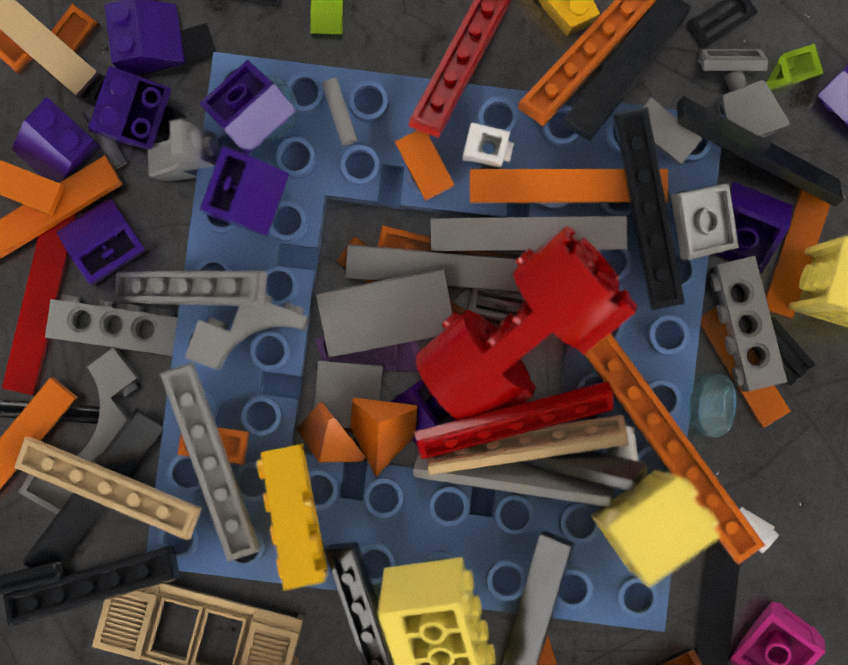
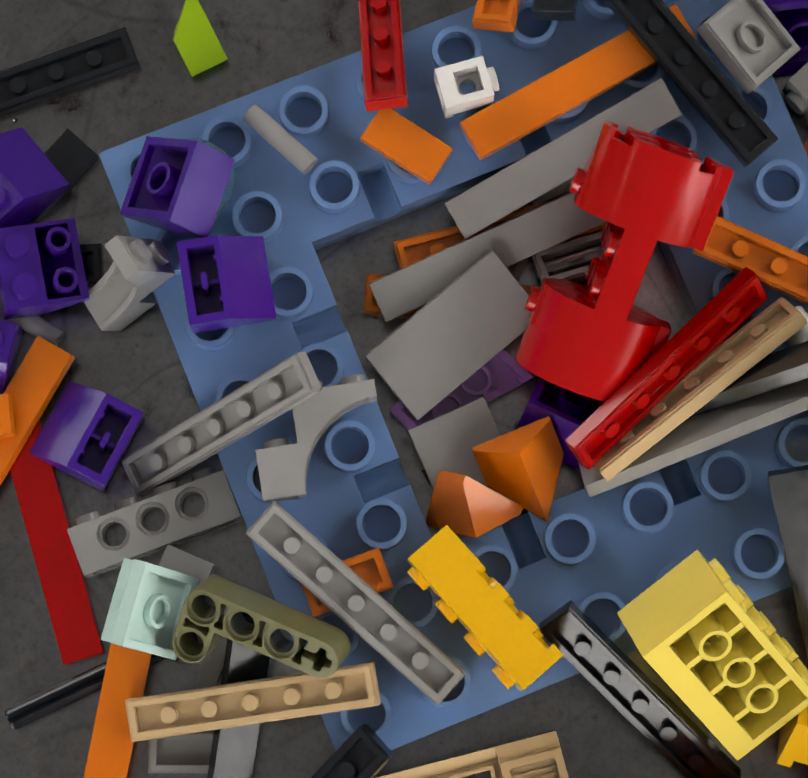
camera: 30 degrees left, 5 degrees down
none -> light aqua bracket [100,558,199,660]
none -> olive beam [172,576,351,678]

